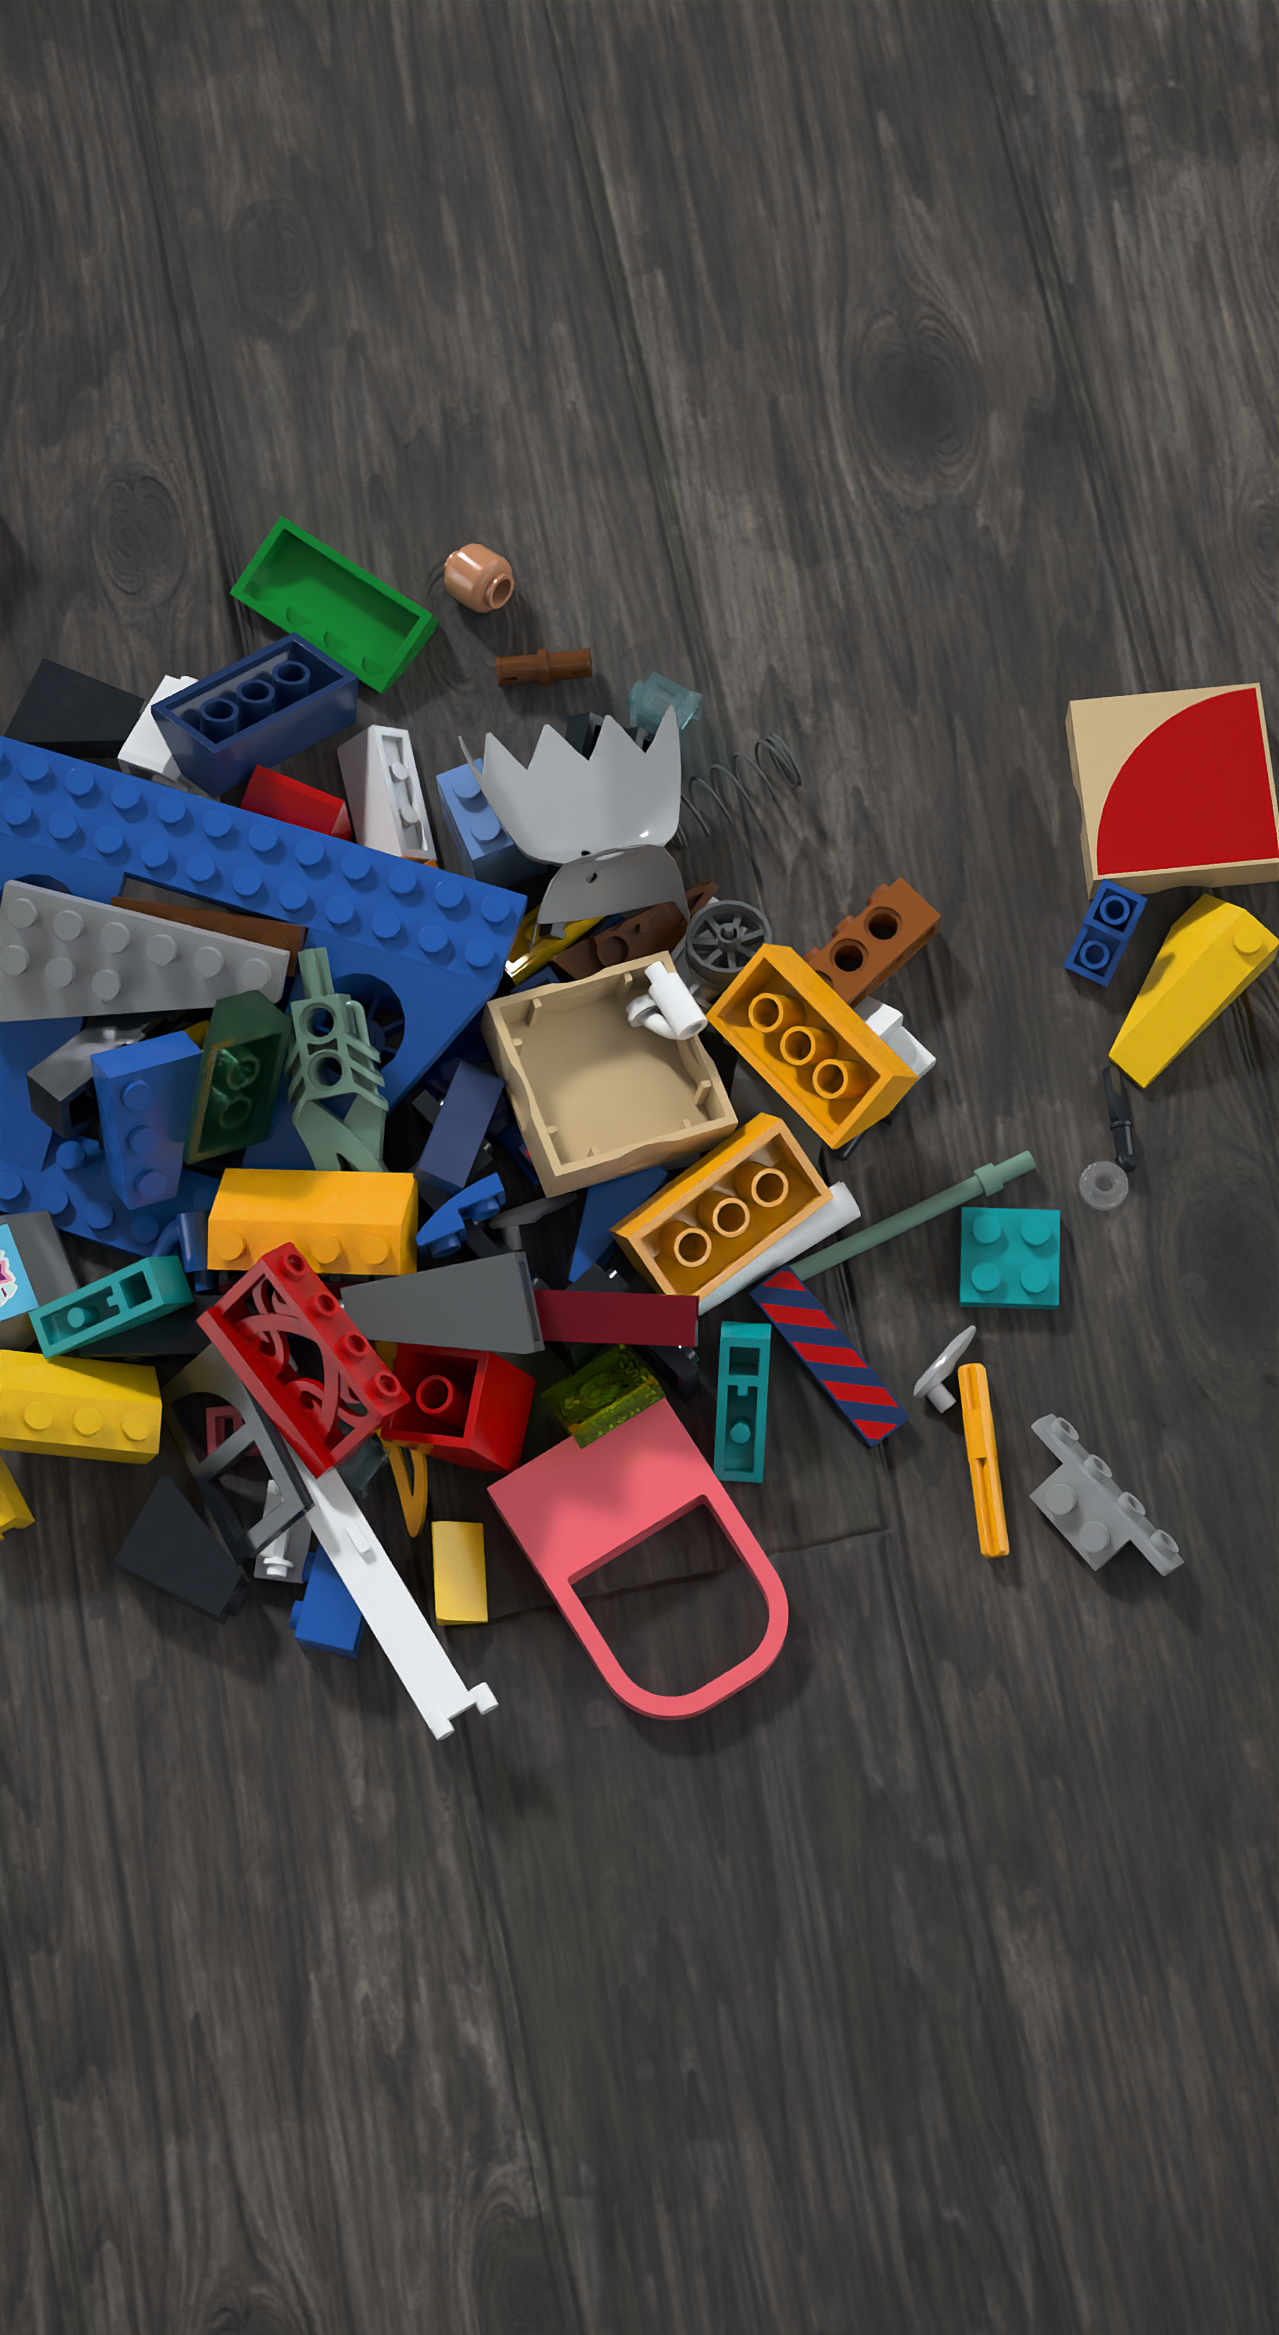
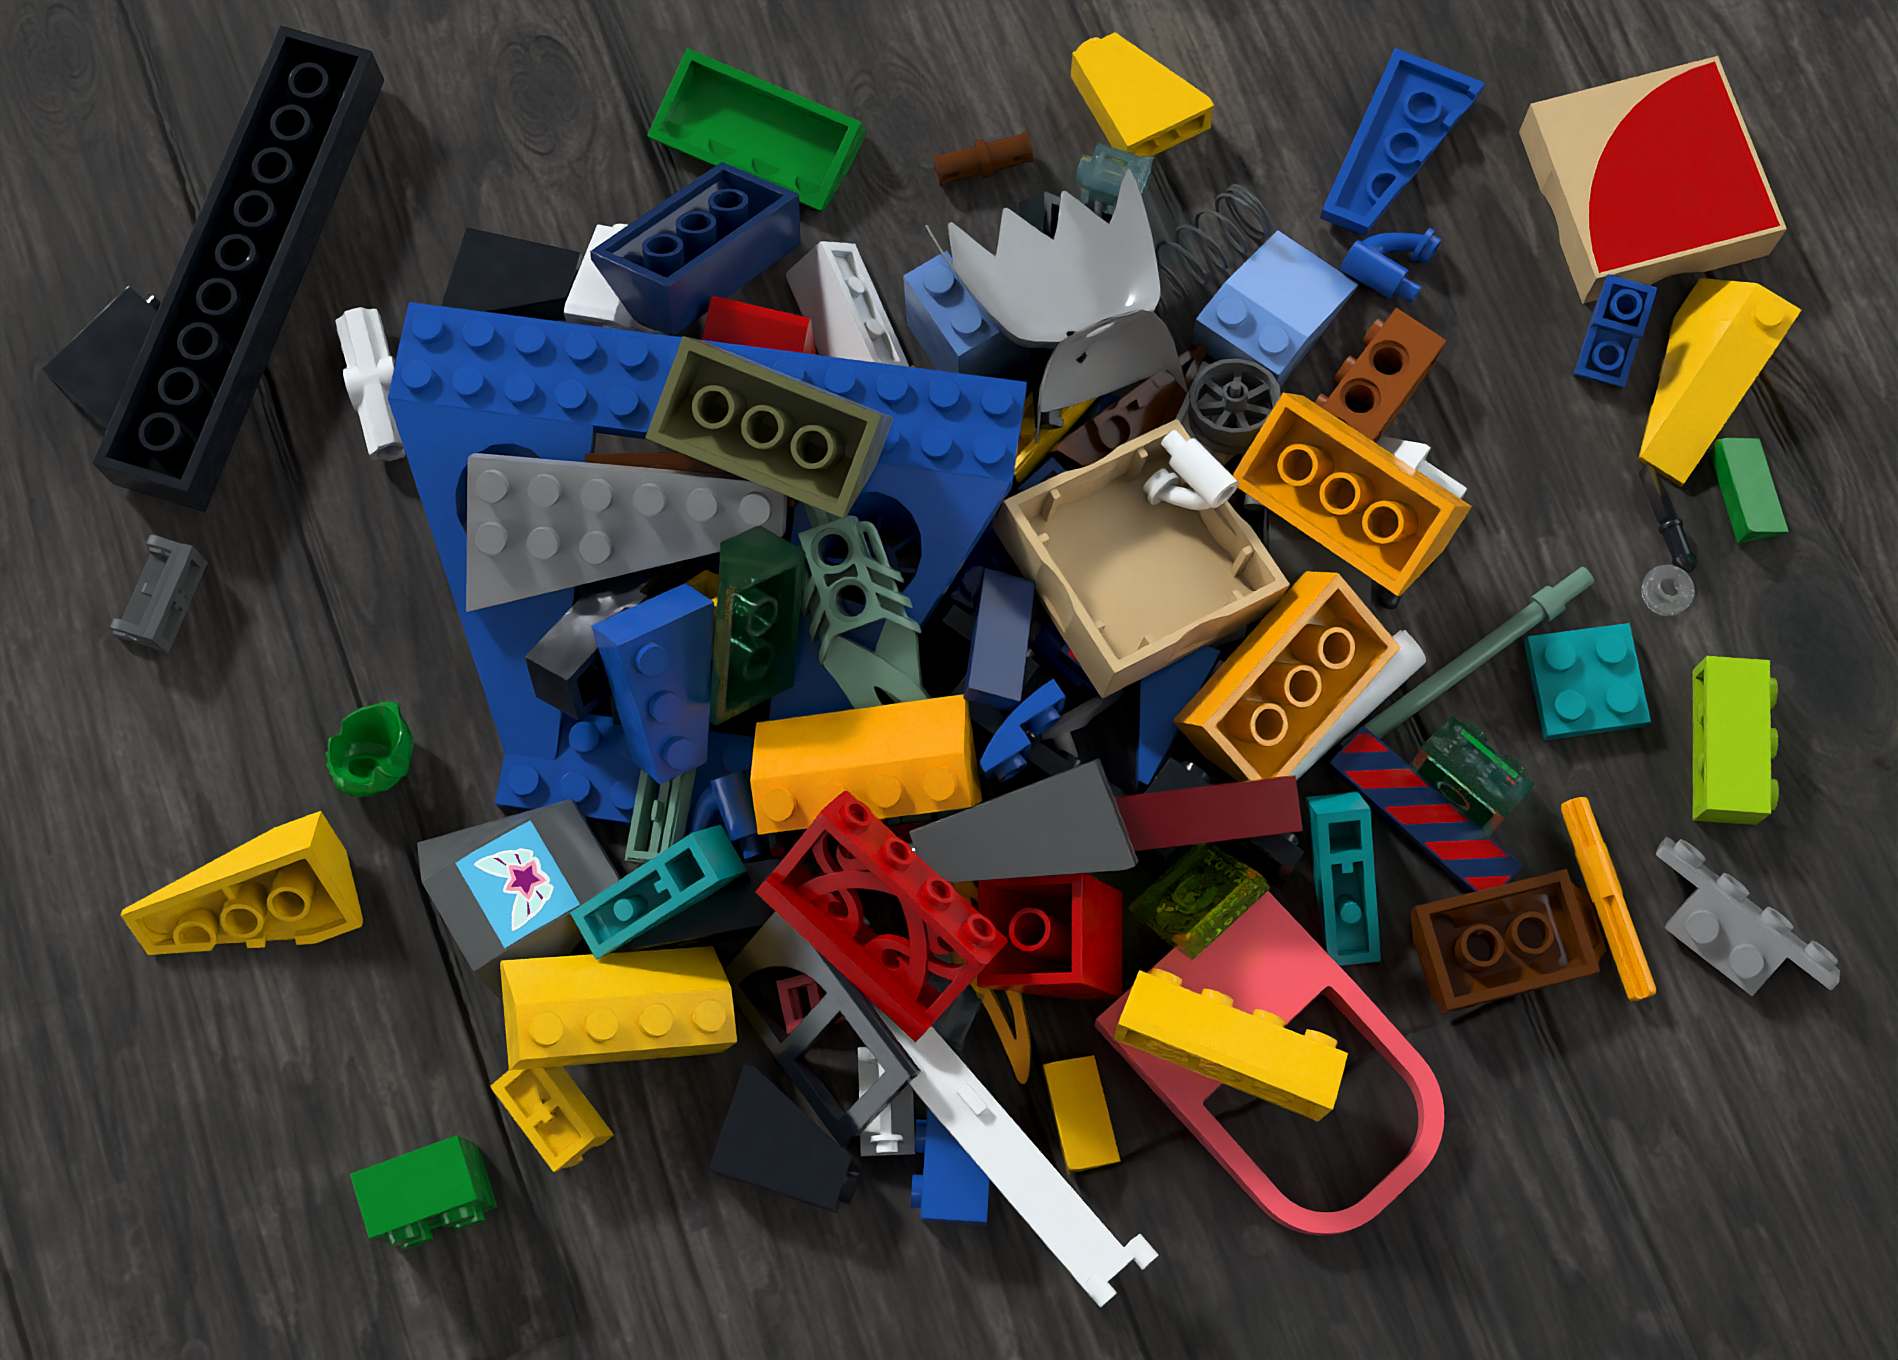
camera: 10 degrees left, 0 degrees up
nougat head [444,543,514,613] -> none
light grey bar [914,1325,977,1413] -> none
none -> sand green tile [624,767,697,865]
none -> olive slope [645,336,894,518]
none -> yellow slope [1071,32,1214,169]
none -> yellow slope [1113,968,1348,1121]
none -> medium blue slope [1191,230,1359,388]
none -> blue wing [1320,48,1486,236]
none -> blue plant [1340,228,1442,304]
none -> clear green slope [1410,716,1535,836]
none -> reddish brown slope [1410,869,1607,1014]
none -> lime brick [1693,656,1779,825]
none -> green slope [1709,438,1789,544]

